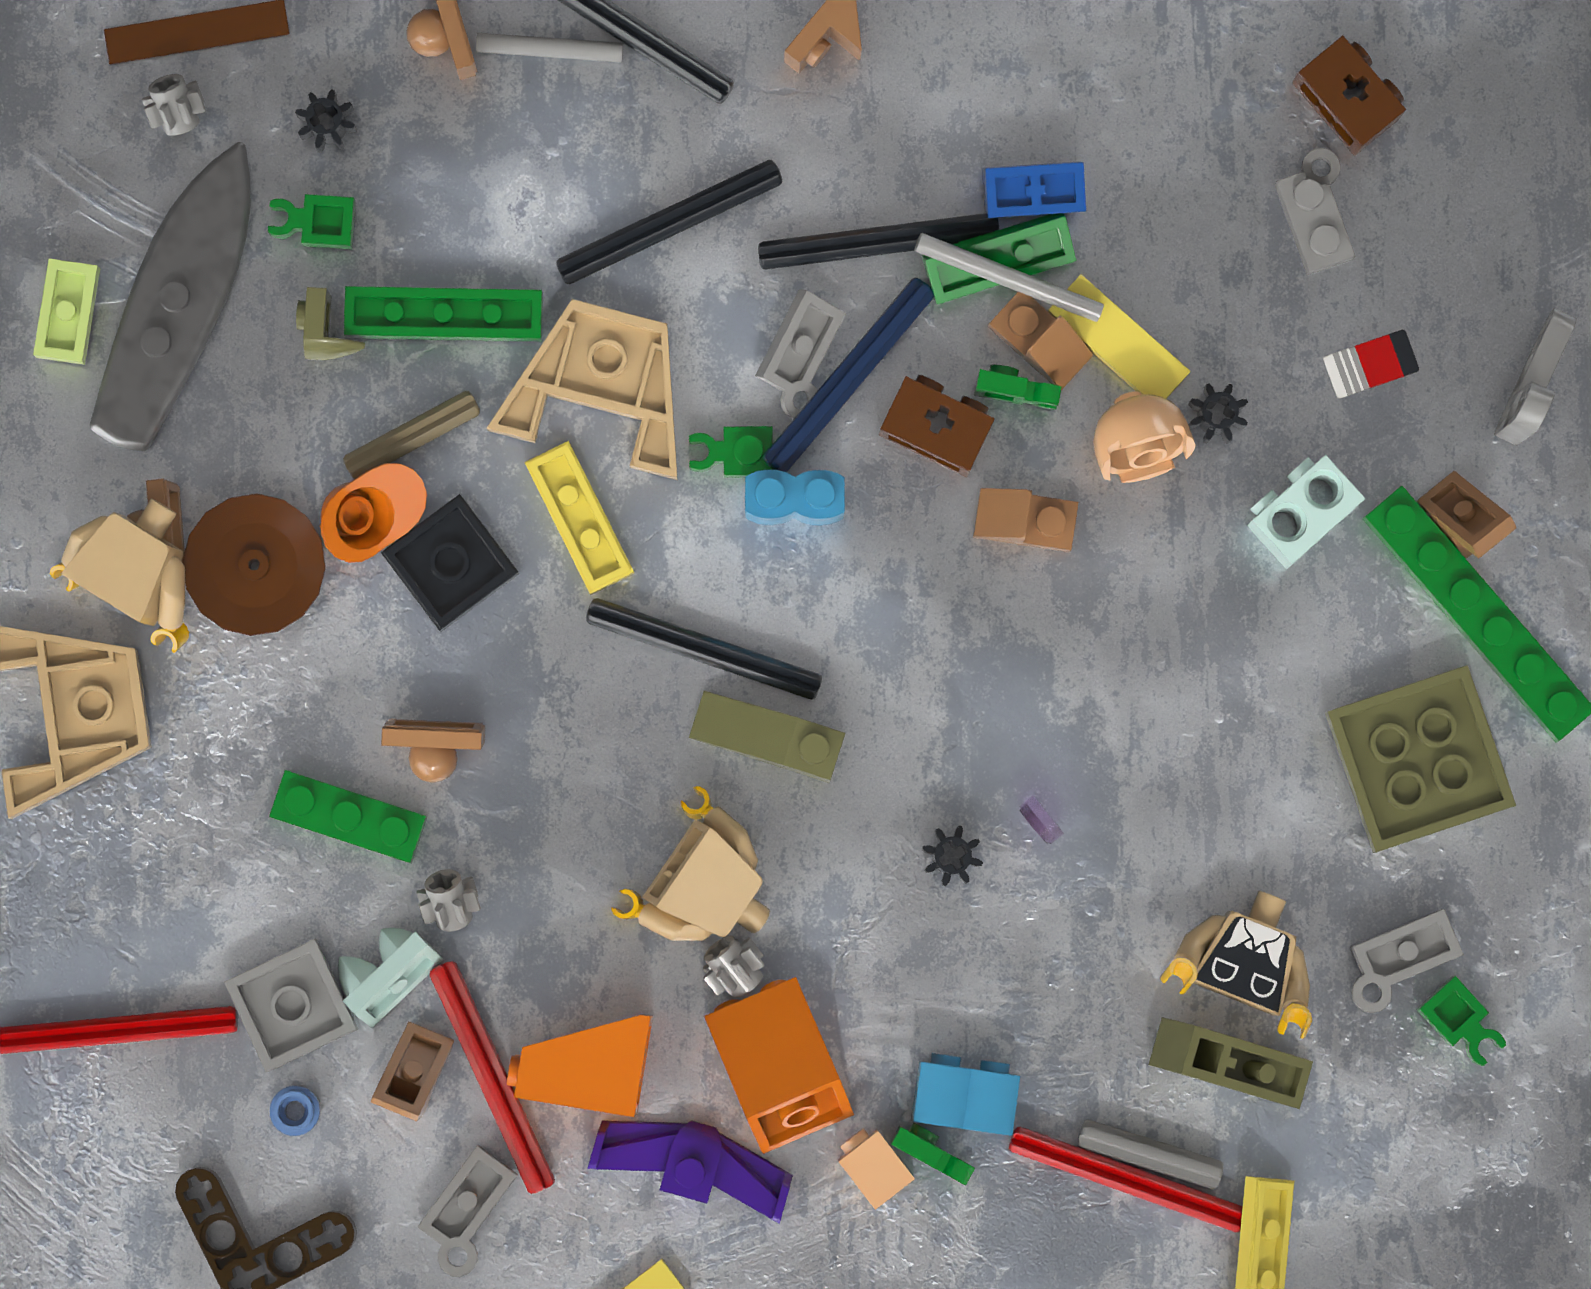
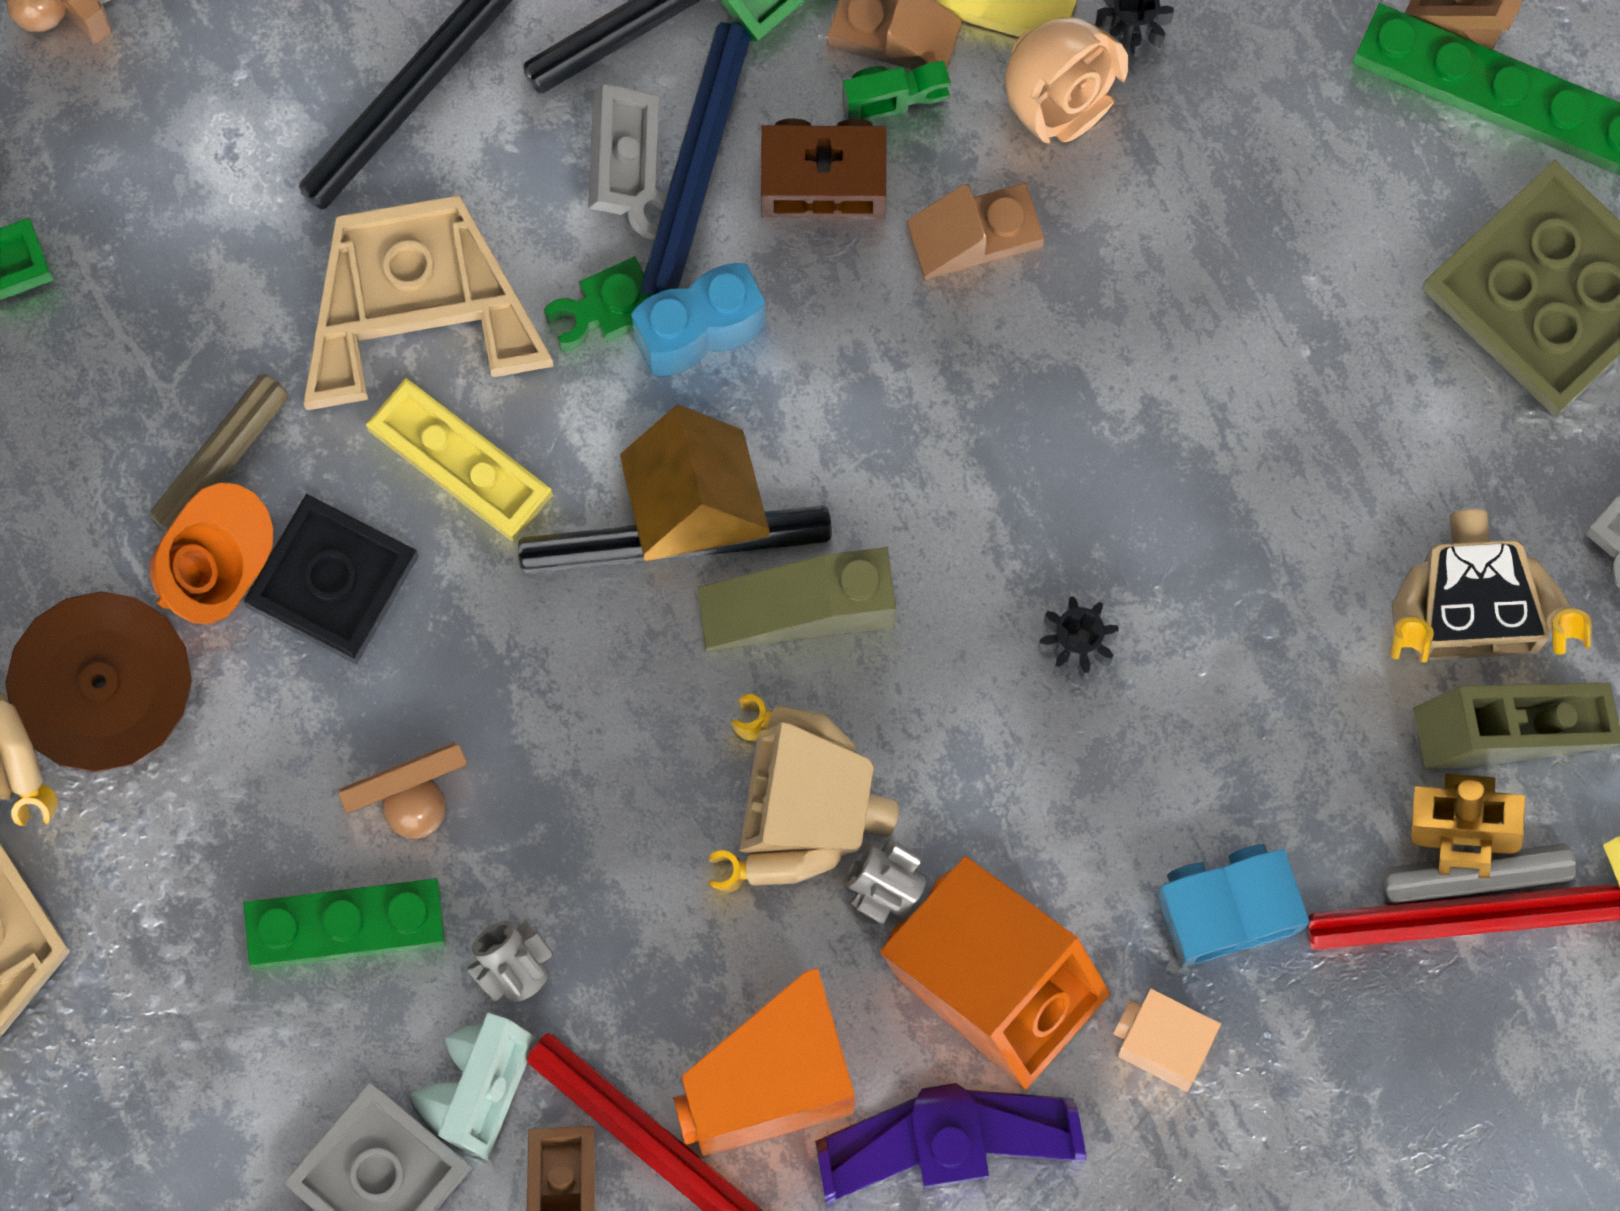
camera: 20 degrees left, 10 degrees down
olive plate [296,287,365,360] -> none
green plate [344,286,543,342] -> none
green plate [890,1122,975,1186] -> none
clear purple tile [1019,795,1064,844] -> none
light aqua brick [1247,455,1366,569] -> none
none -> pearl gold slope [620,404,770,561]
none -> pearl gold piece [1411,773,1525,878]

